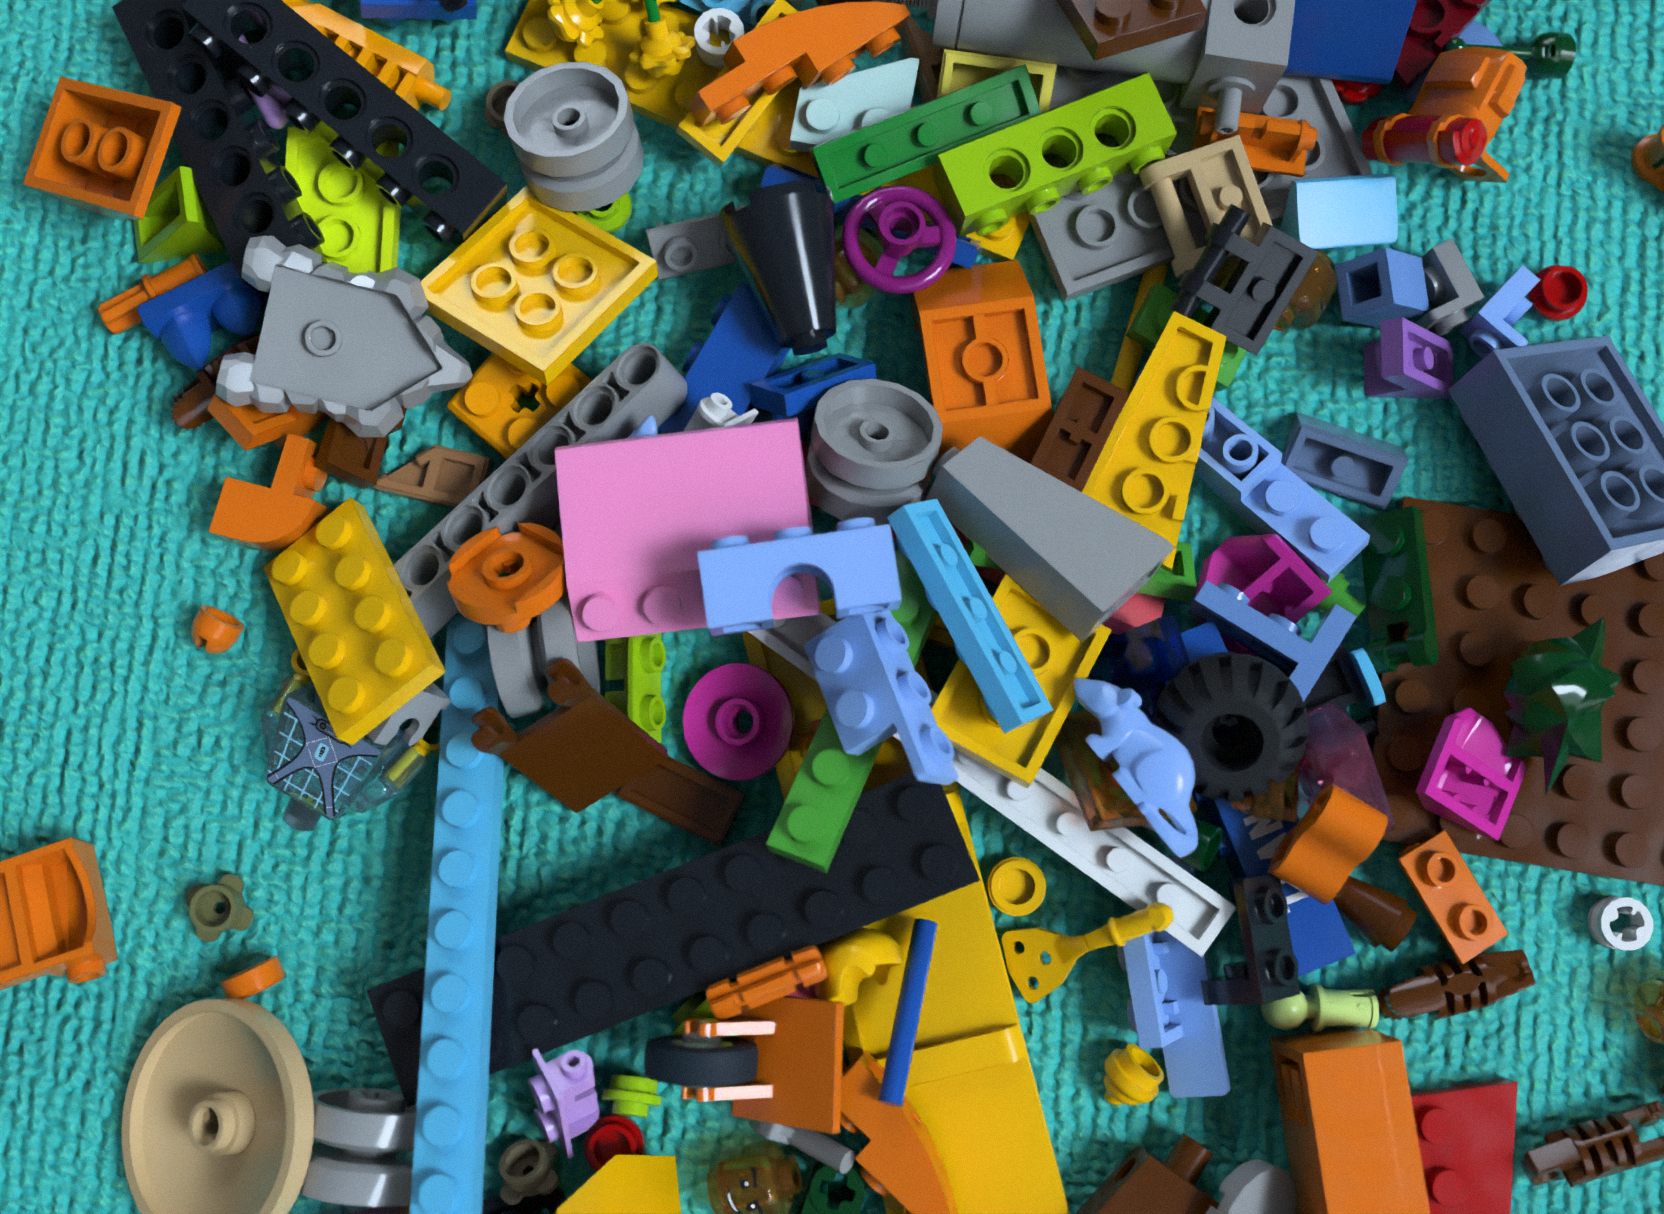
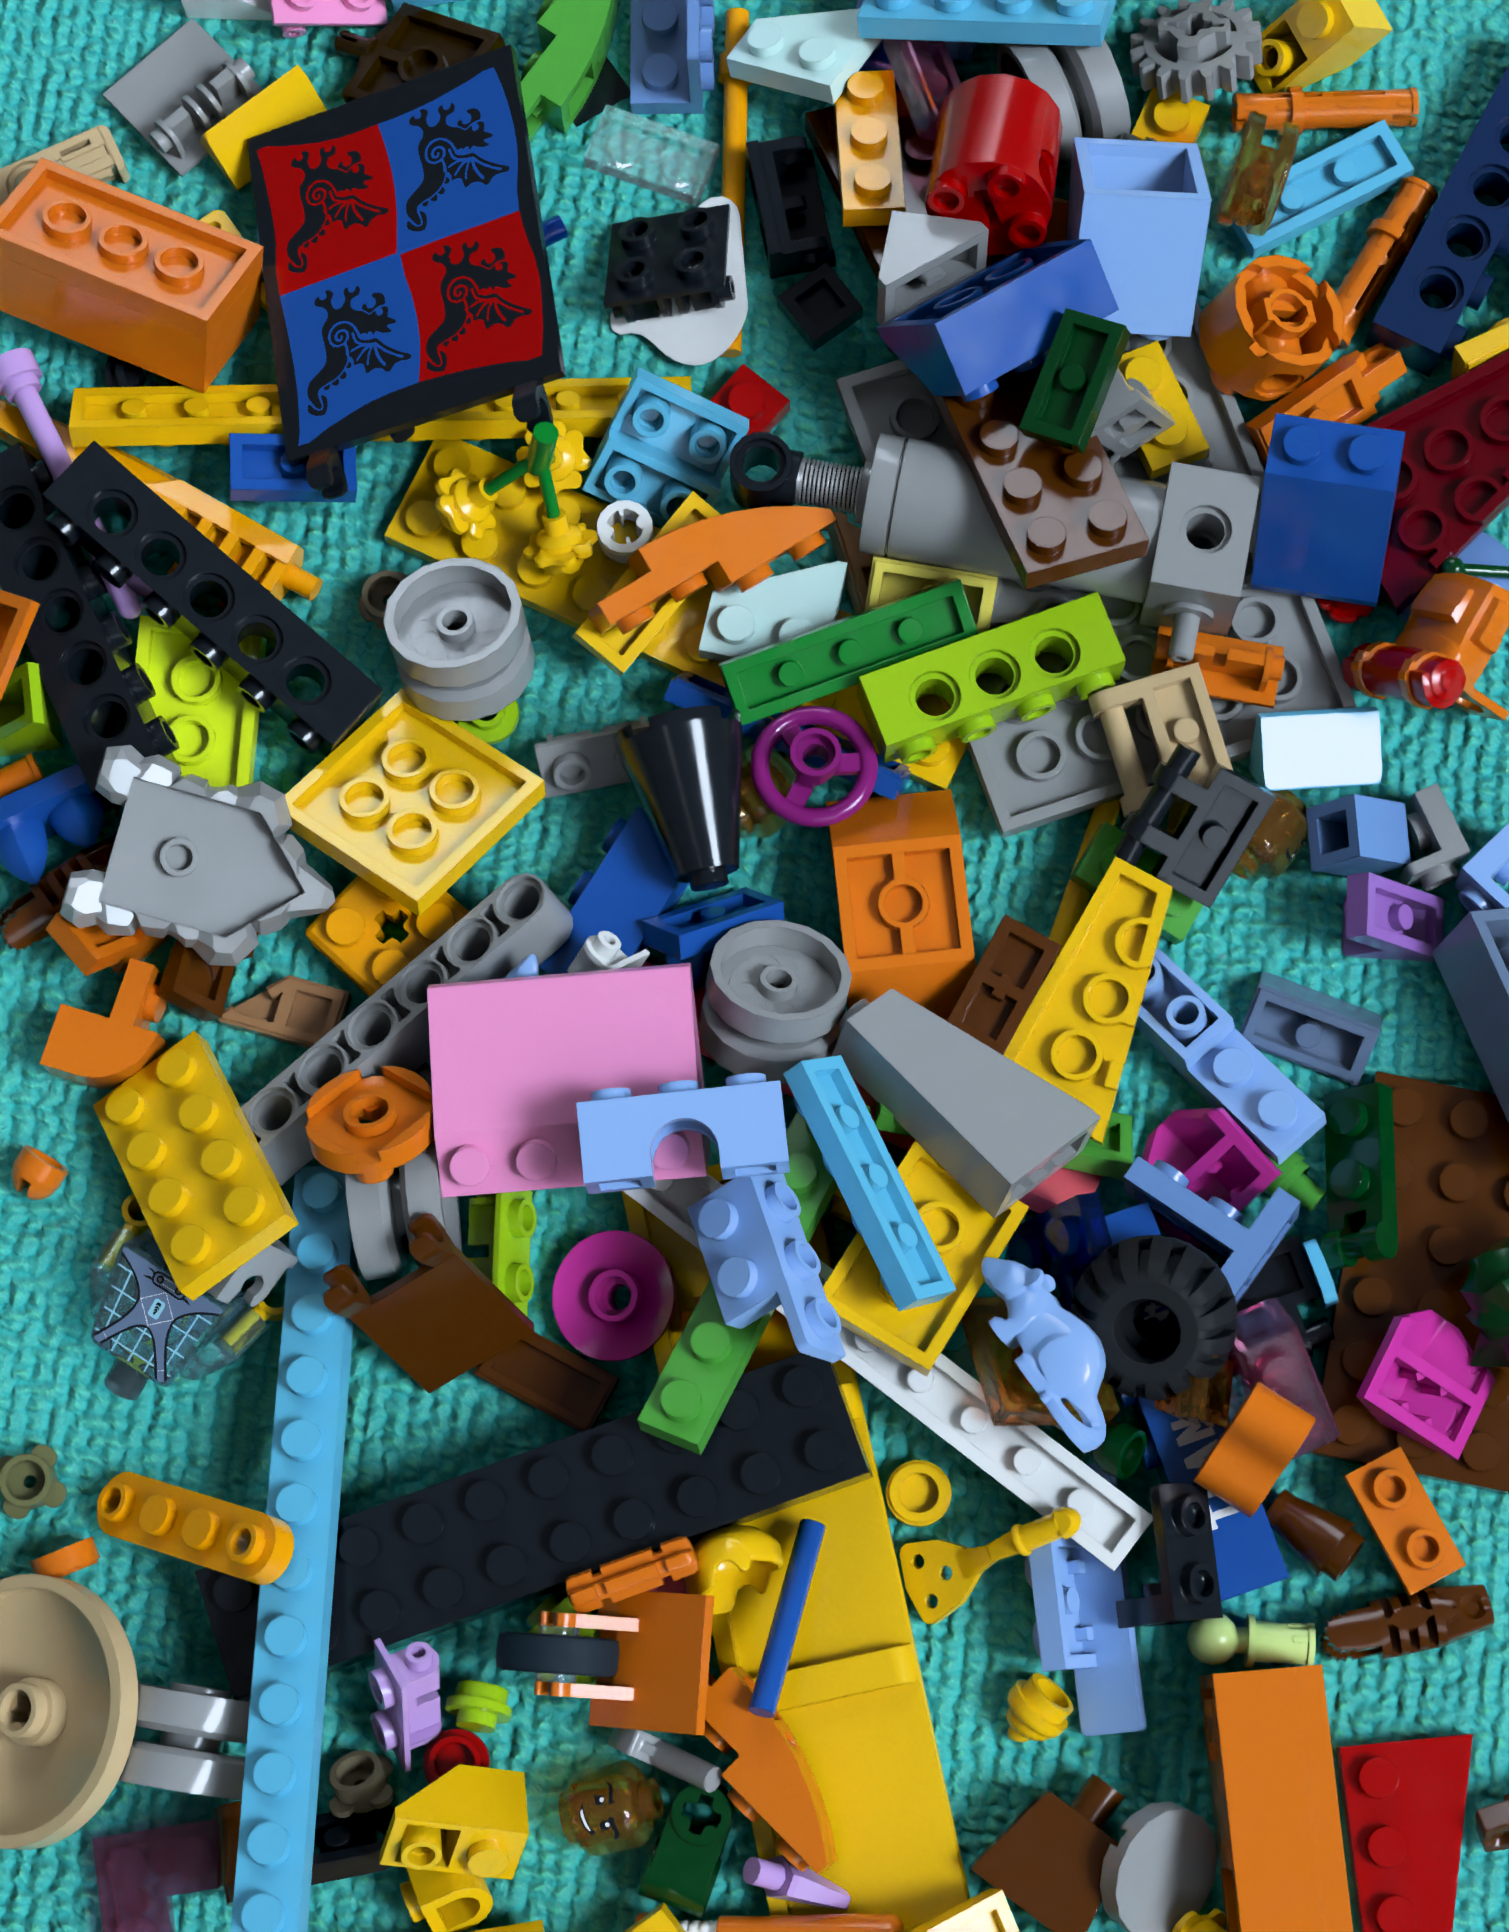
camera: 10 degrees right, 5 degrees down
none -> light orange plate [97,1472,294,1585]

